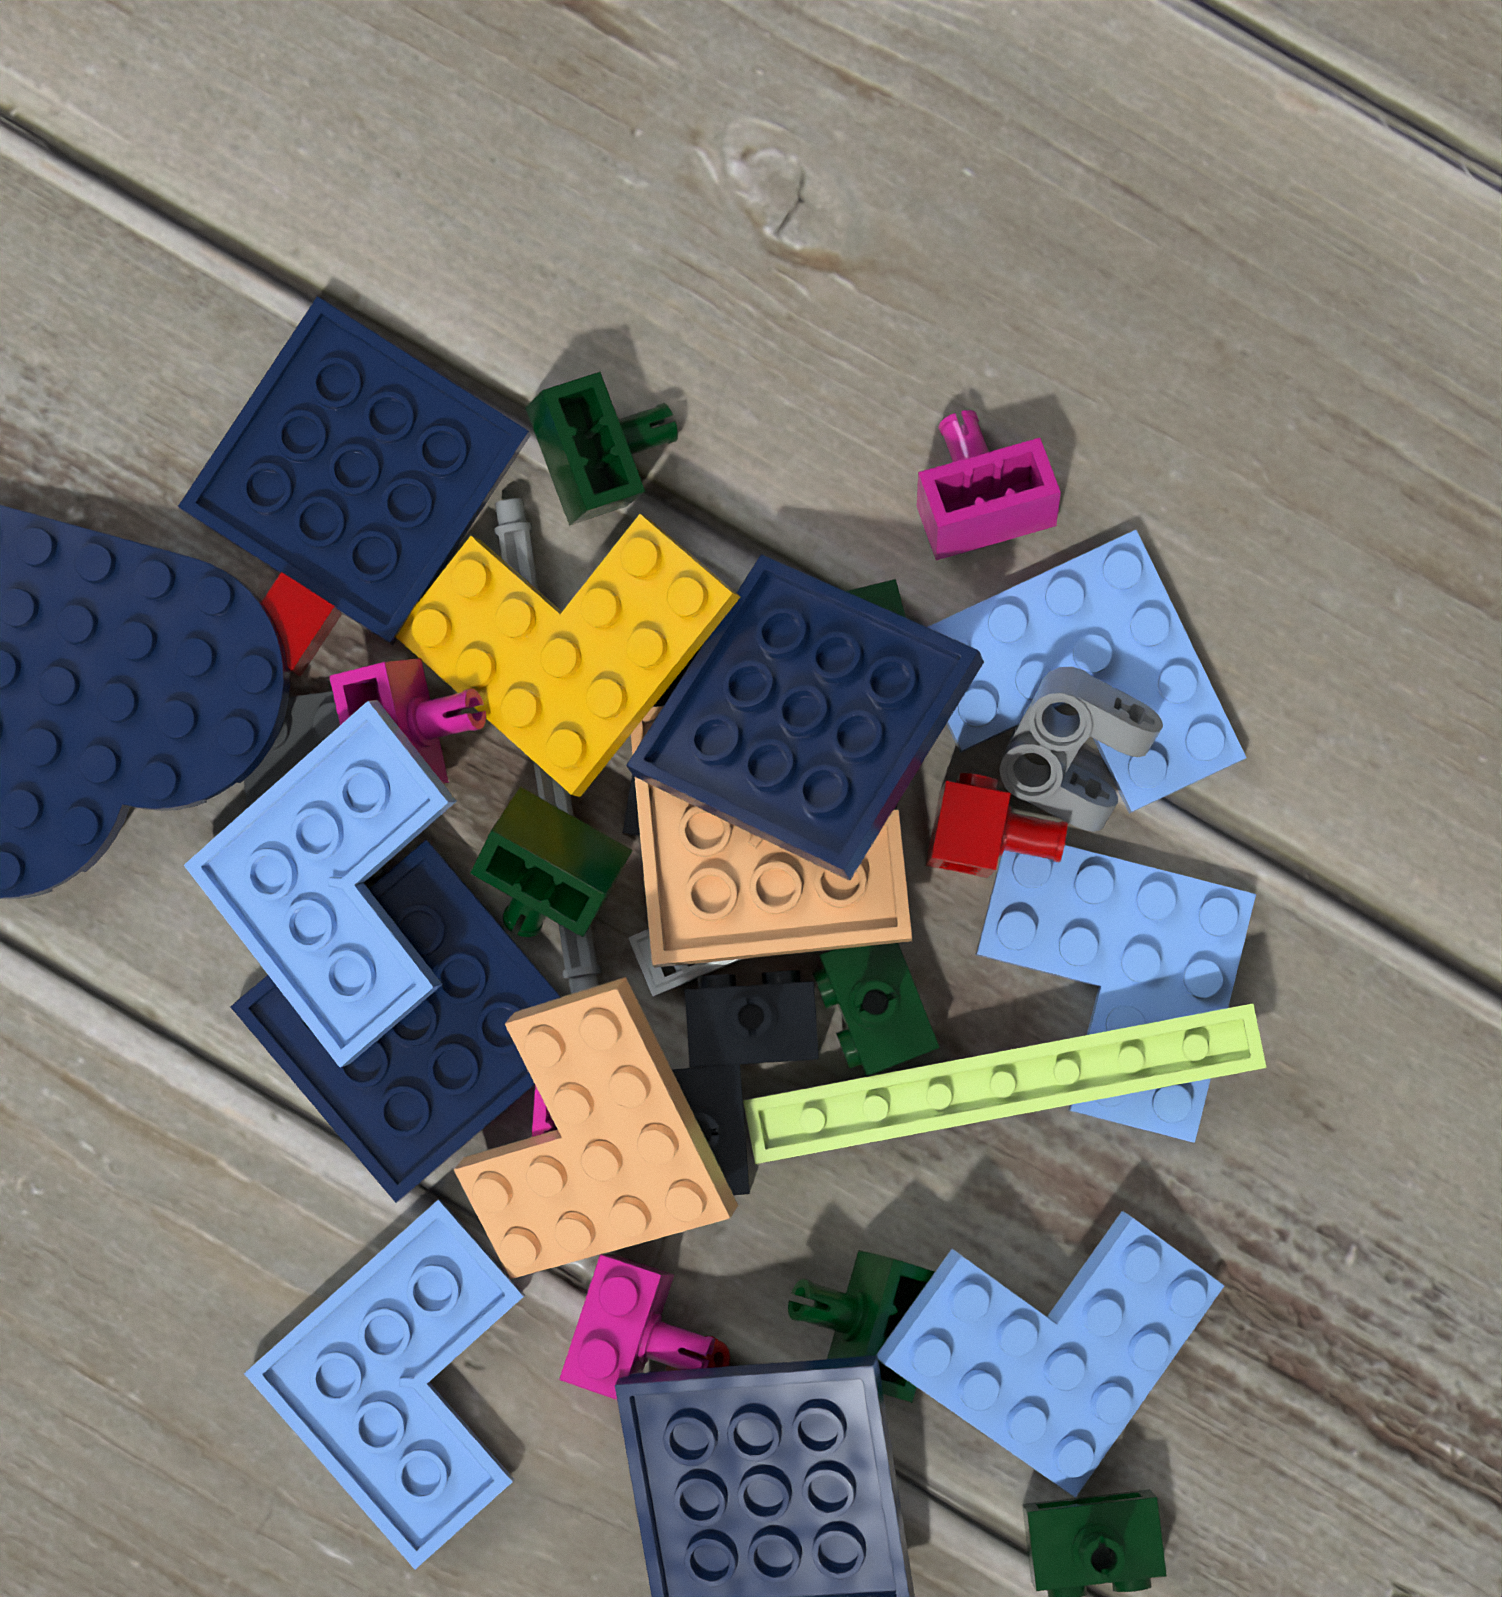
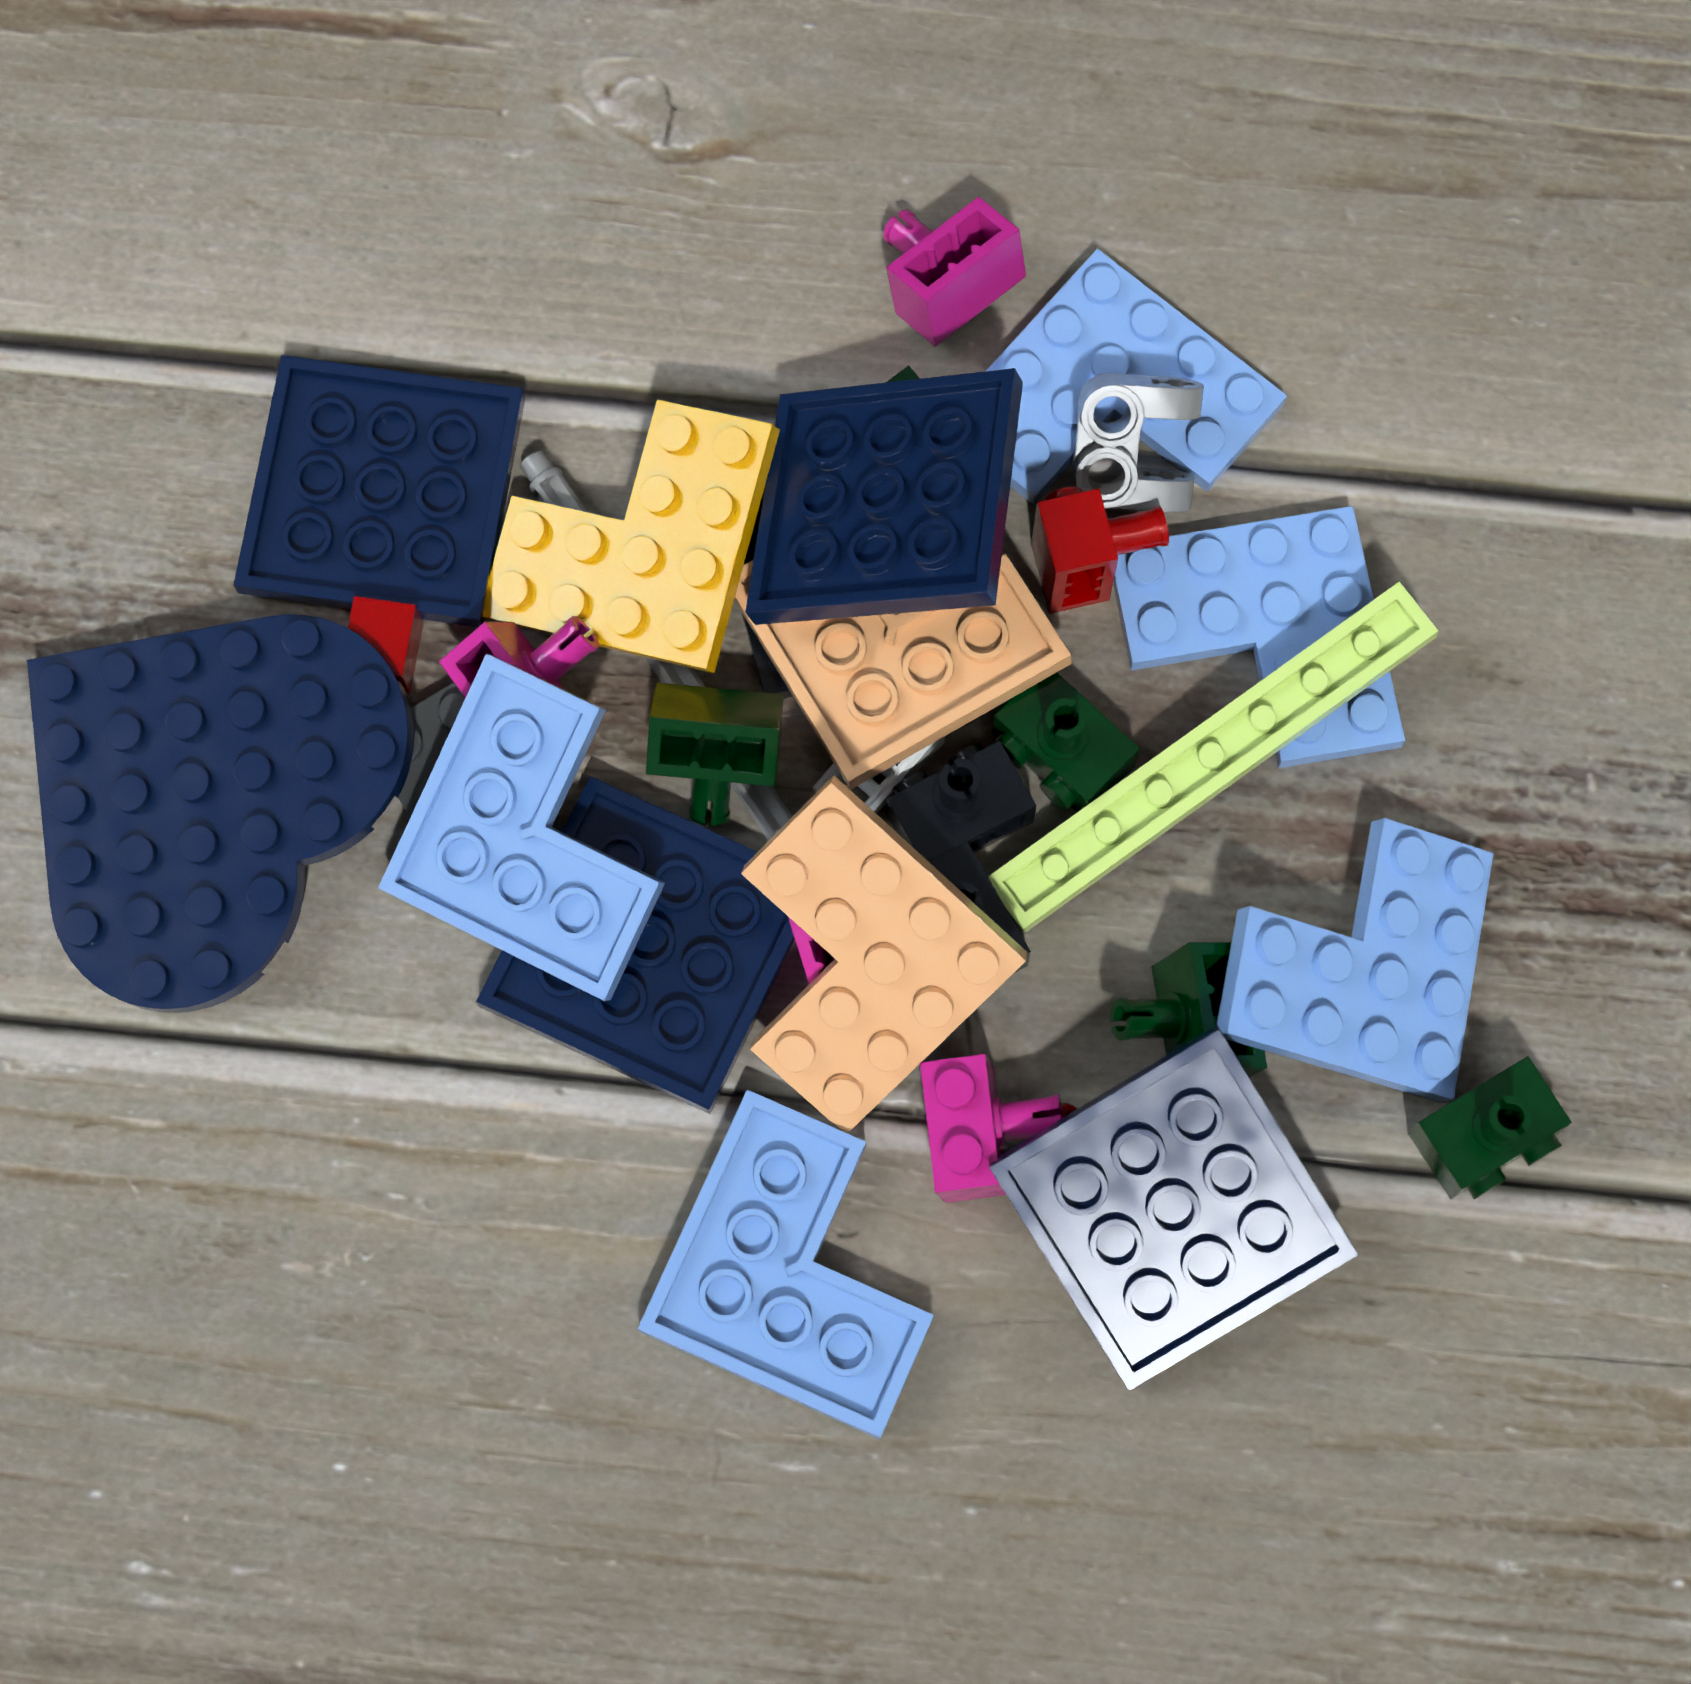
camera: 25 degrees left, 10 degrees down
dark green brick [525,371,678,526] -> none

